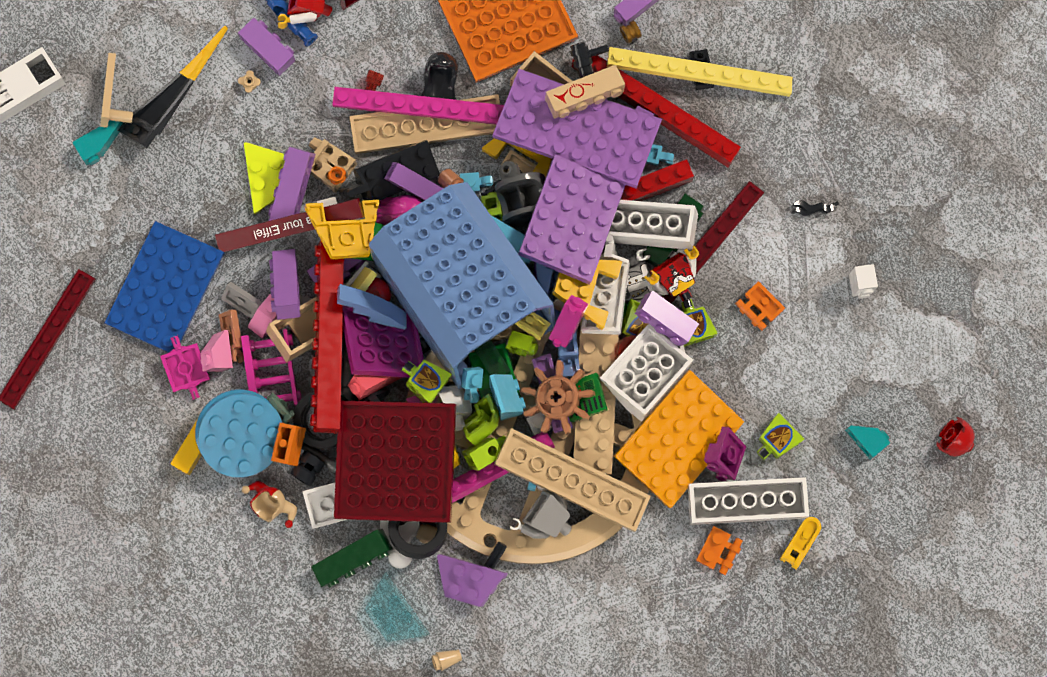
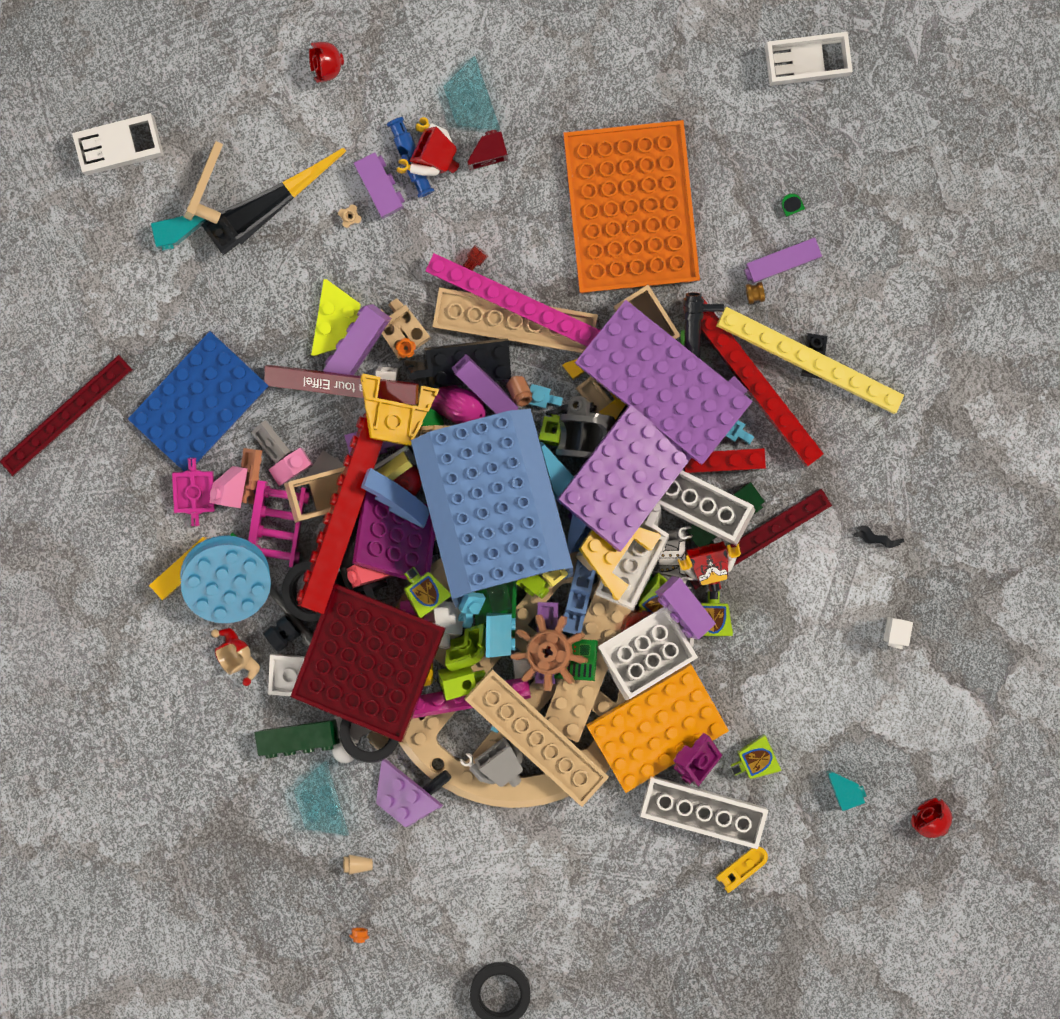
camera: 25 degrees right, 10 degrees up
sand green piece [267,392,295,424] -> none
medium lavender brick [269,249,301,320] -> none
orange brick [271,422,306,466] -> none
black piece [421,52,458,100] -> none
tan brick [545,65,625,119] -> none
dark pink brick [549,295,588,348] -> none
orange plate [696,526,743,576] -> none
orange plate [735,281,785,331] -> none

